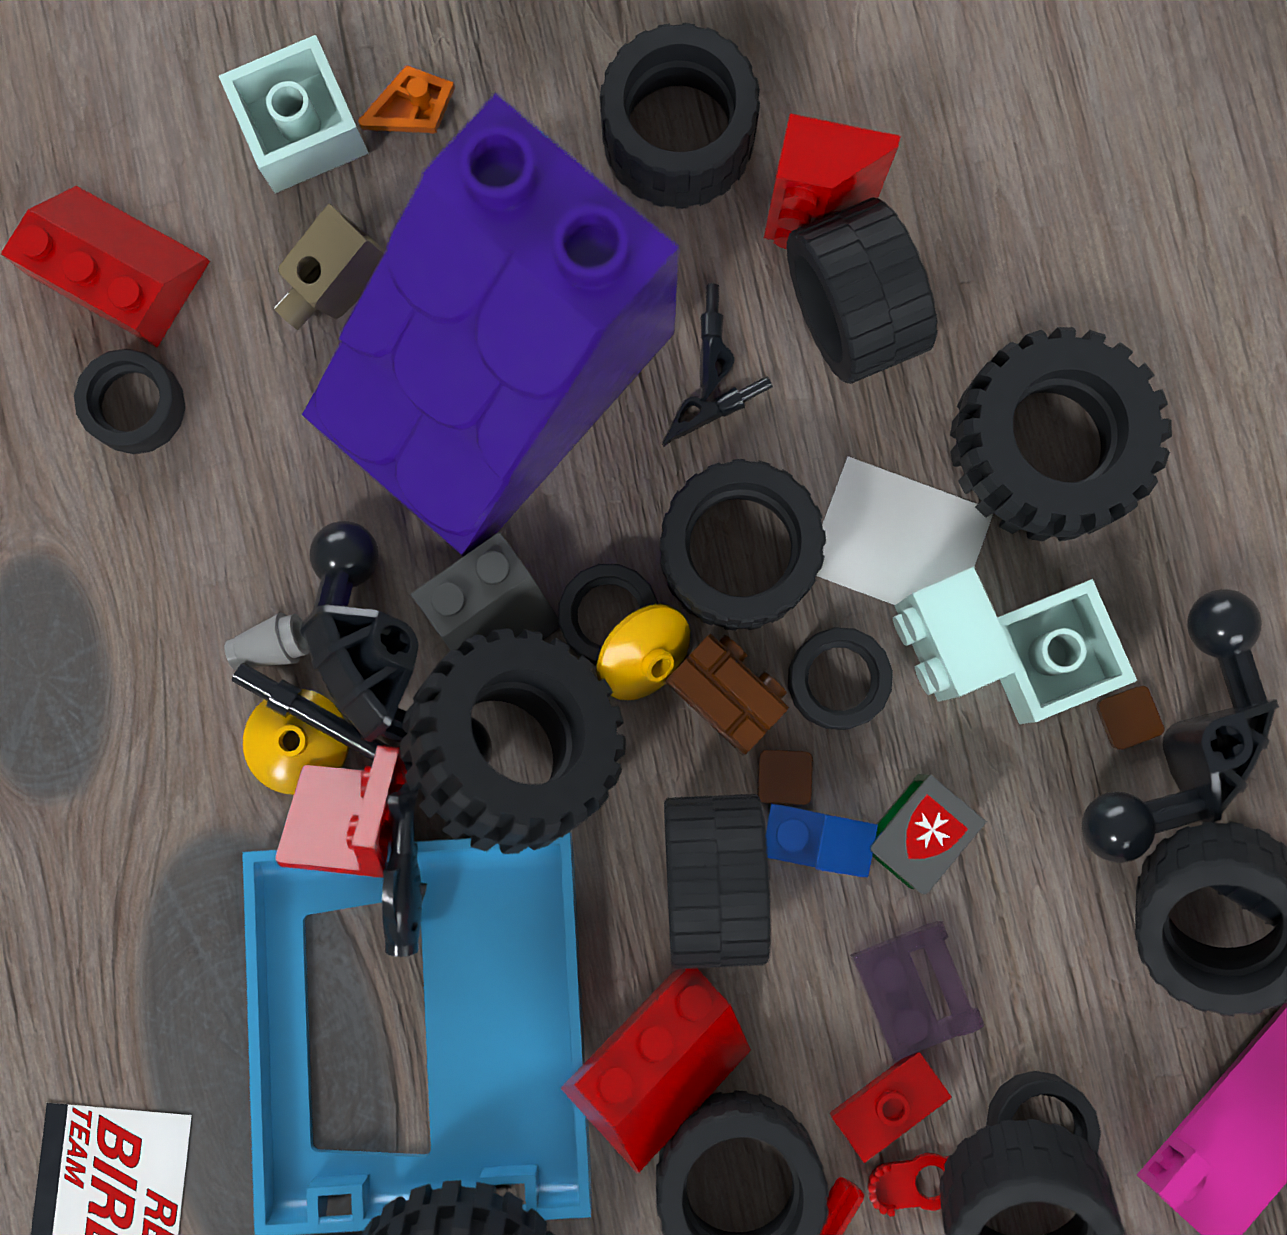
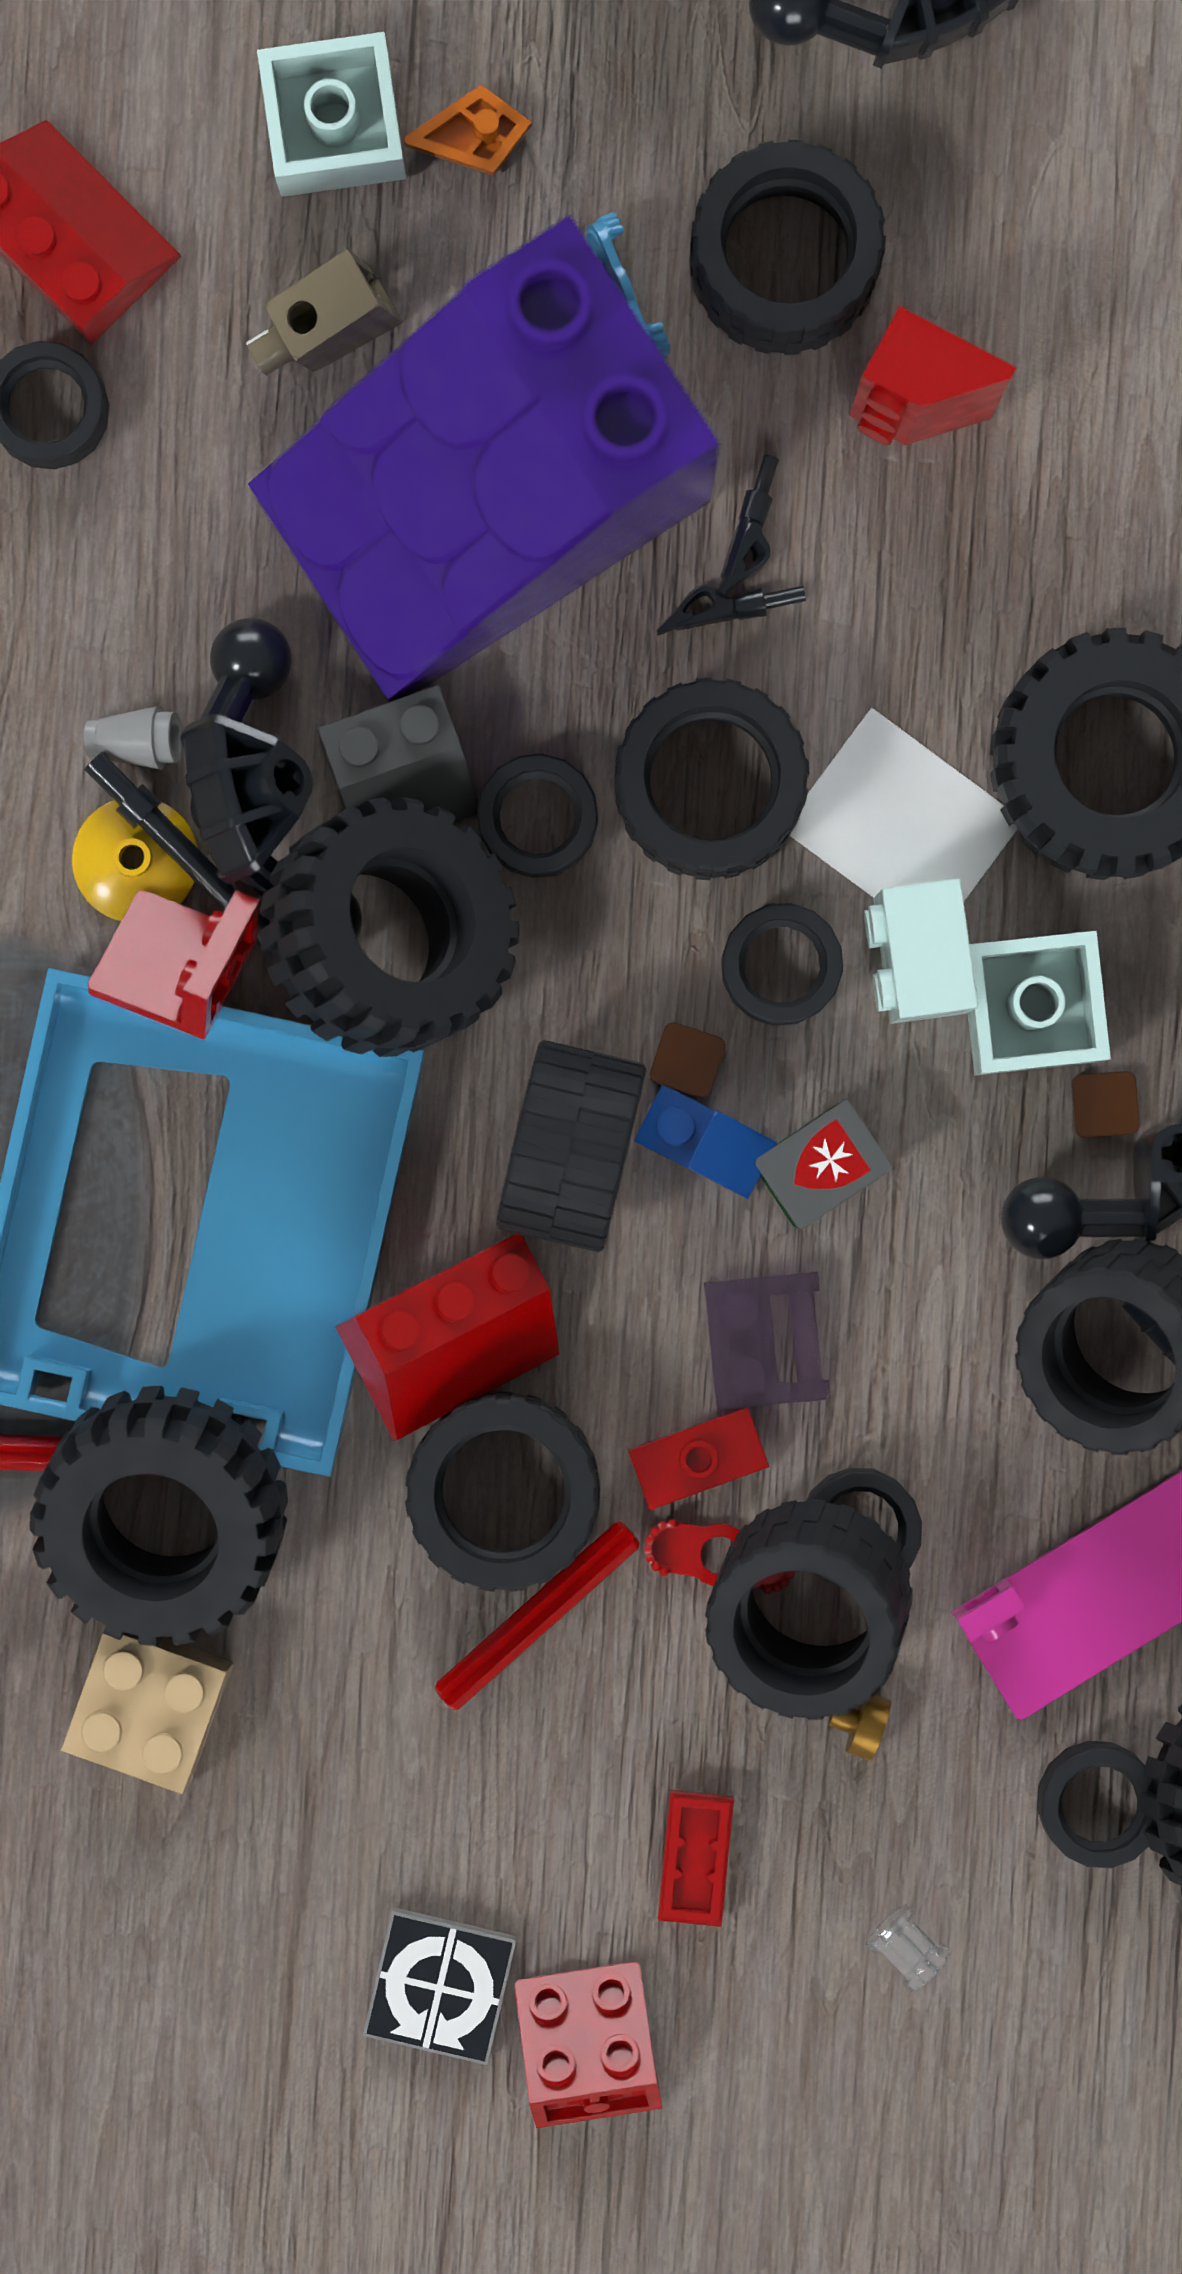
camera: 20 degrees right, 5 degrees up
black animal [382,781,427,957] -> none
yellow dish [597,604,690,701] -> none
reddish brown brick [666,633,790,755] -> none
black tyre [786,197,937,384] -> none

